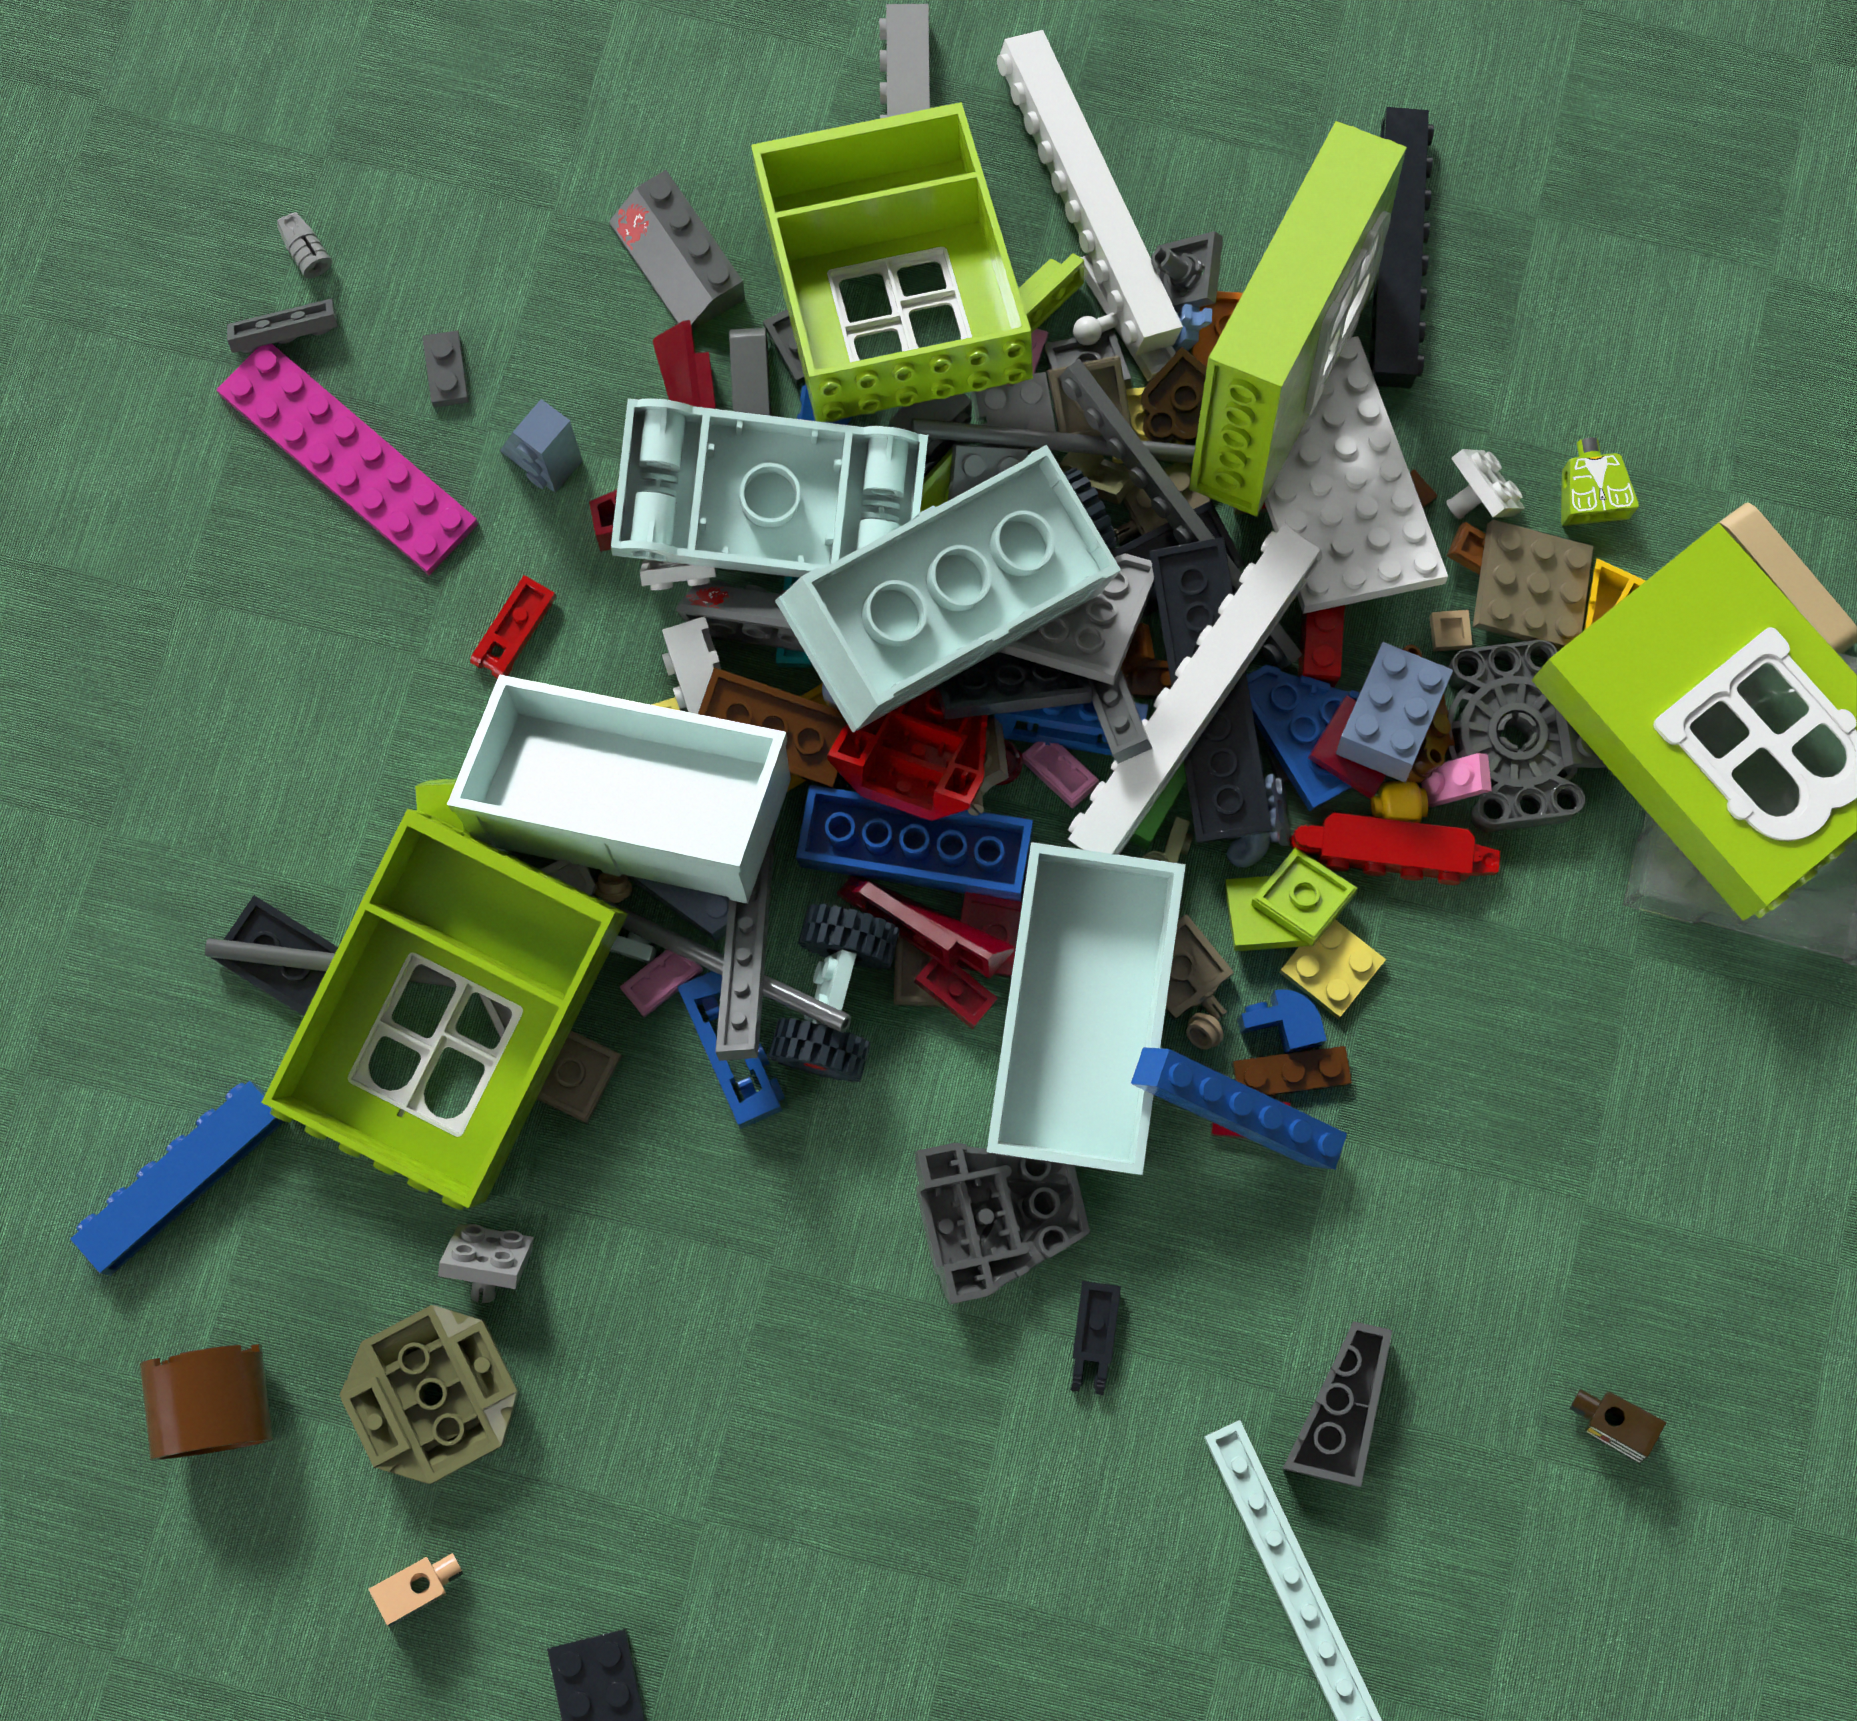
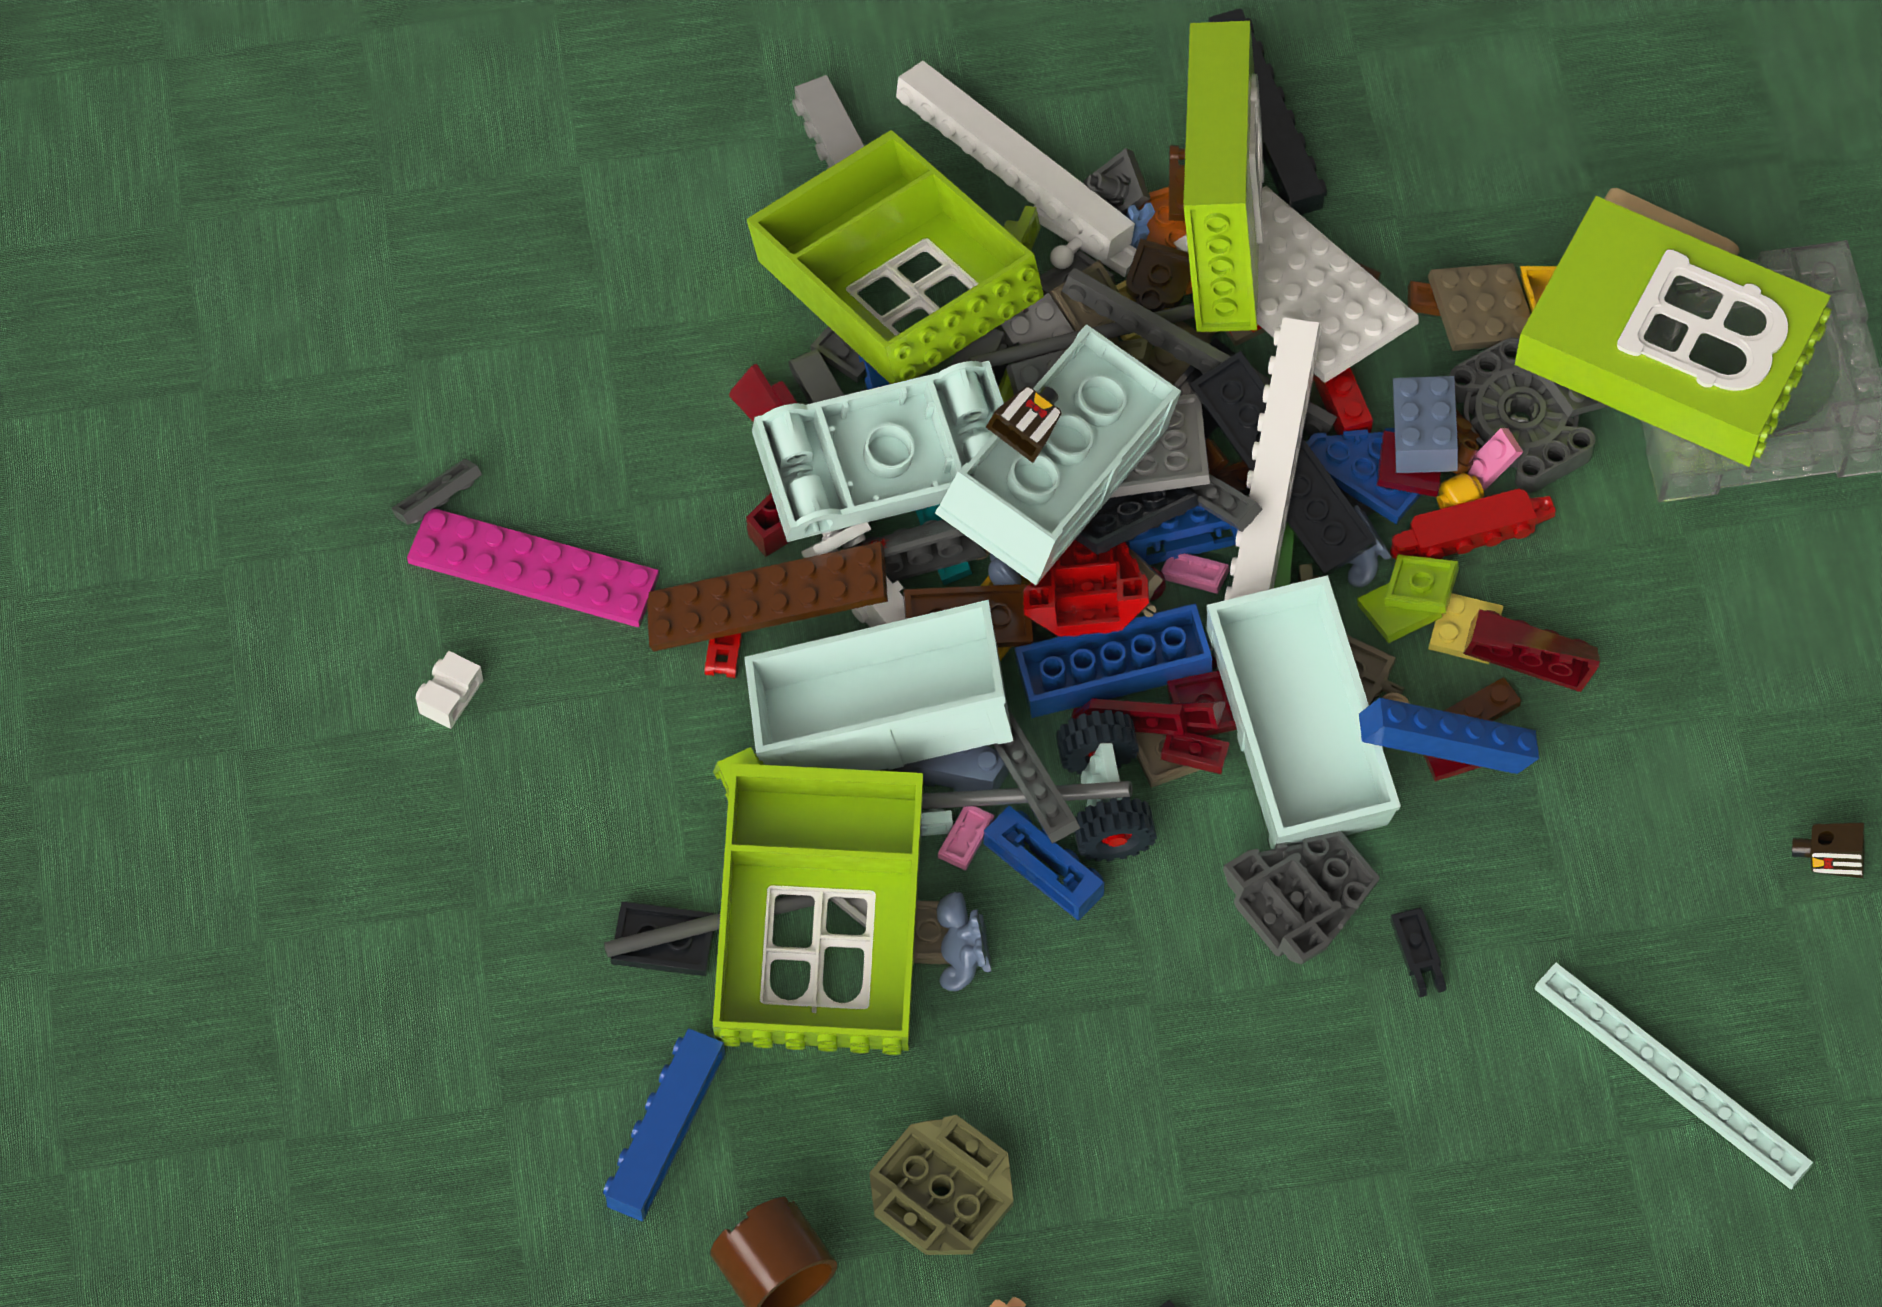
camera: 20 degrees left, 15 degrees down
light grey hinge [277,212,332,279] -> none
dark grey plate [422,330,469,408] -> none
light grey plate [438,1224,534,1303] -> none
sand blue wedge [500,399,583,493] -> none
dark grey slope [609,170,745,331] -> none
blue brick [1237,989,1327,1054] -> none
dark grey wedge [1283,1321,1392,1488] -> none
tan plate [1429,610,1472,651] -> none
white plate [1446,449,1525,519] -> none
lime torso [1561,437,1639,526] -> none
none -> white brick [416,651,483,729]
none -> reddish brown plate [647,542,888,652]
none -> sand blue animal [936,892,992,991]
none -> torso [986,386,1062,463]
none -> dark red wedge [1463,609,1600,692]

